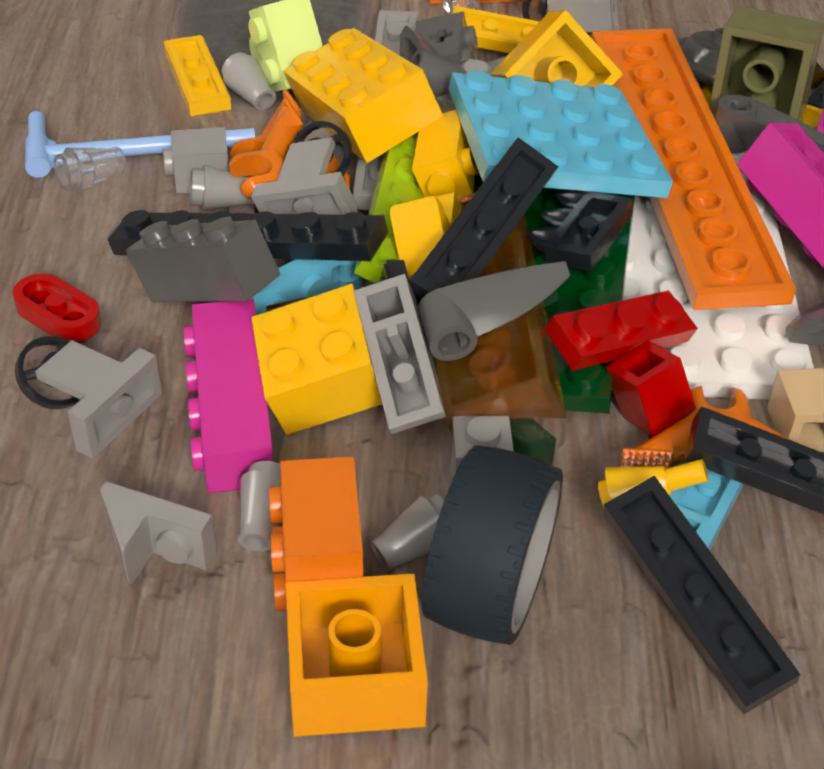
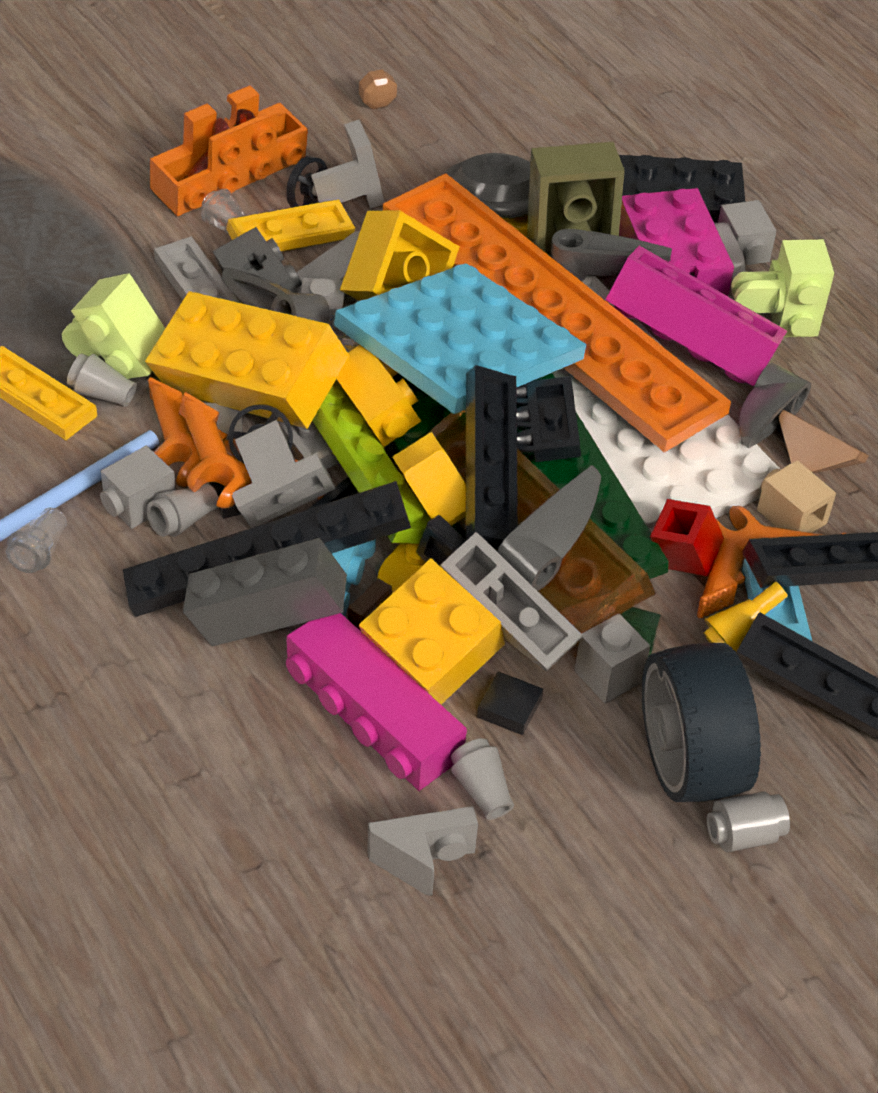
camera: 35 degrees left, 5 degrees up
red plate [13,273,101,343] -> none
light grey piece [15,336,162,459] -> none
orange brick [269,456,363,611] -> none
light orange brick [286,574,428,737] -> none
light grey cone [369,494,444,572] -> none
red plate [544,290,698,371] -> none
none -> black tile [477,671,543,735]
none -> light grey brick [707,791,790,853]

